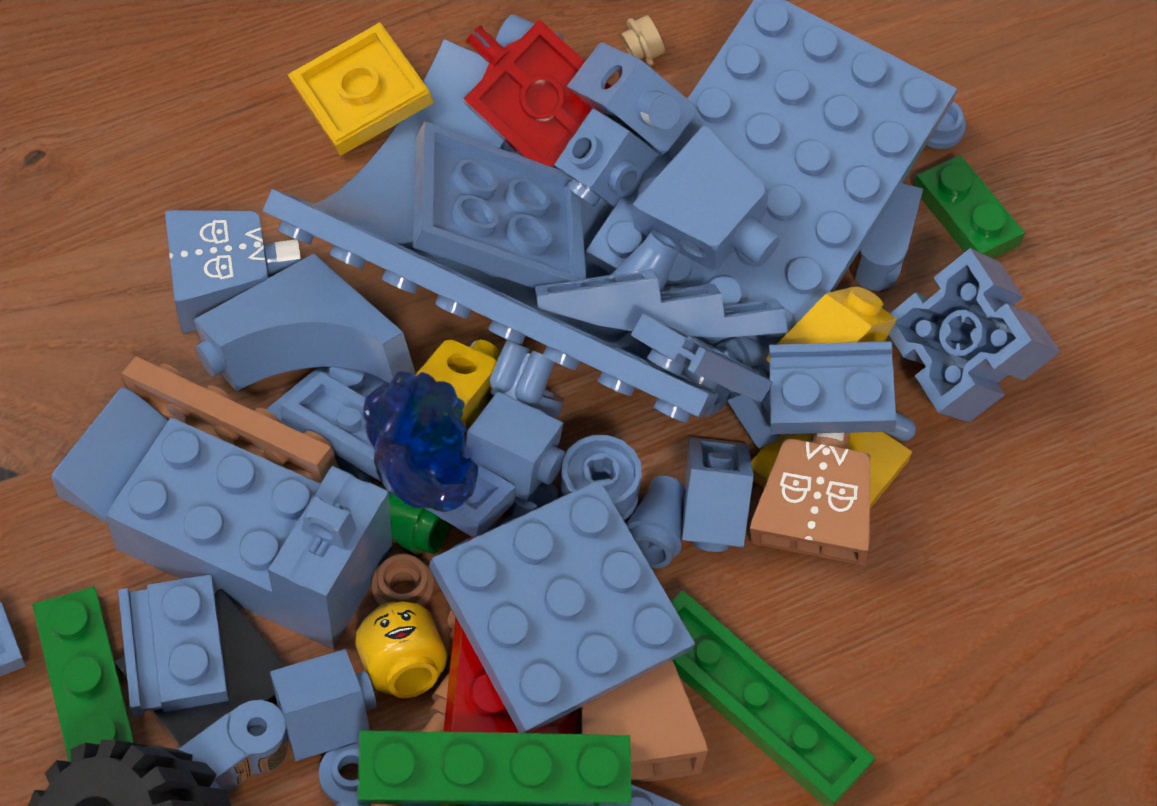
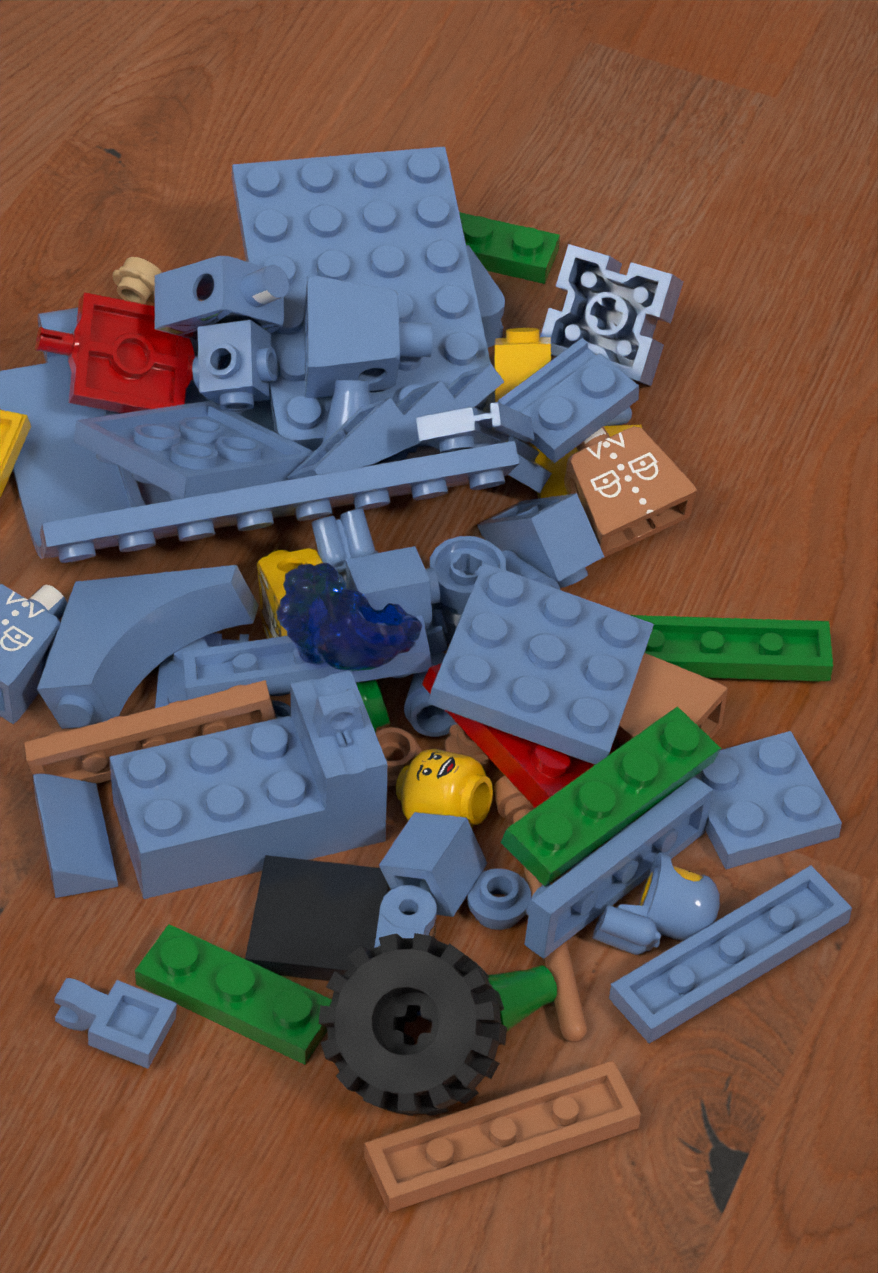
camera: 40 degrees left, 10 degrees down
medium blue plate [118,574,229,717] -> none

